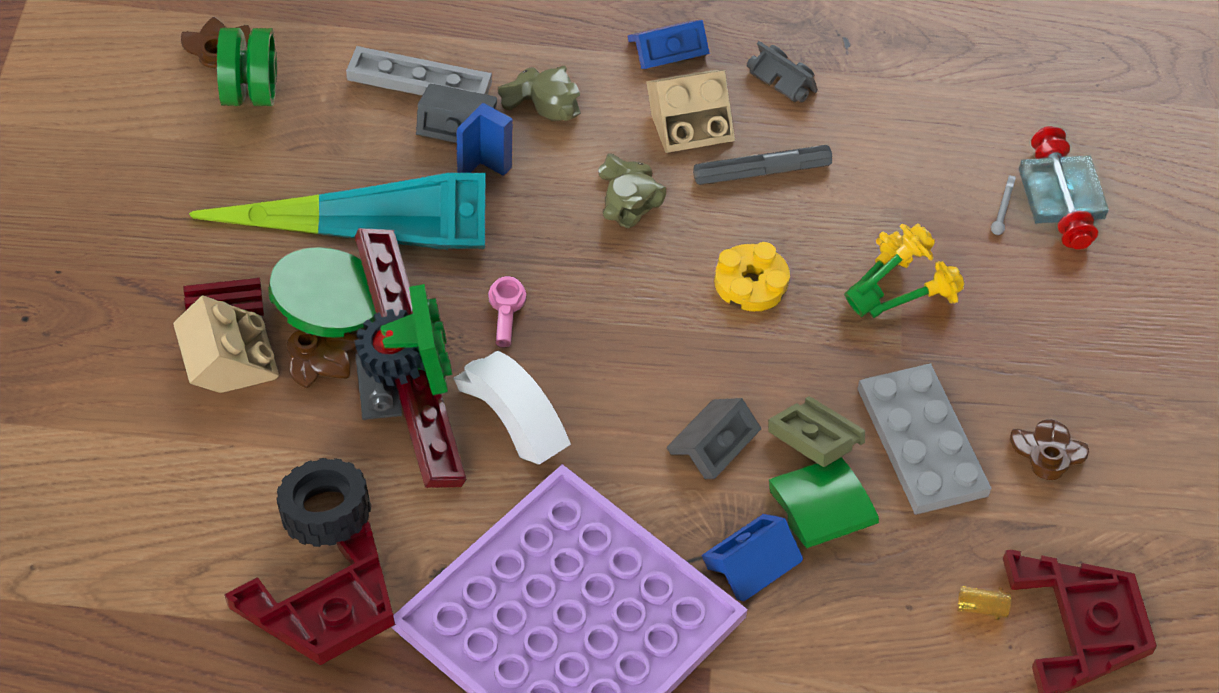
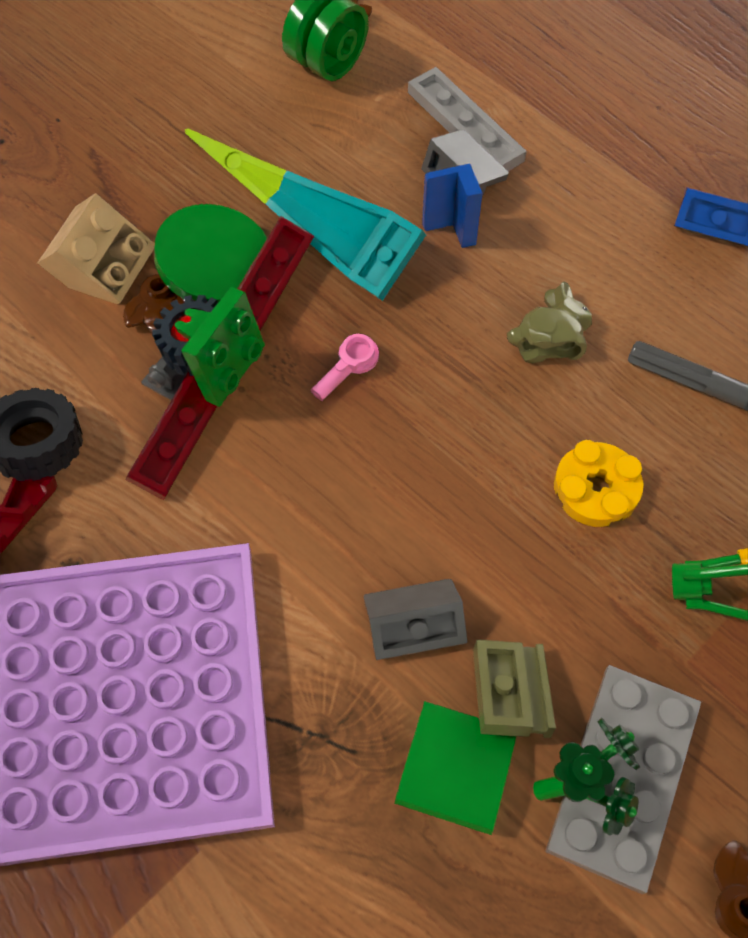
camera: 45 degrees right, 10 degrees up
dark red tile [183,278,264,316] -> none
white arch [454,351,571,464] -> none
olive animal [498,66,581,121] -> none
tan slope [646,70,735,153] -> none
blue panel [701,514,803,601] -> none
none -> dark green plant [533,718,640,835]

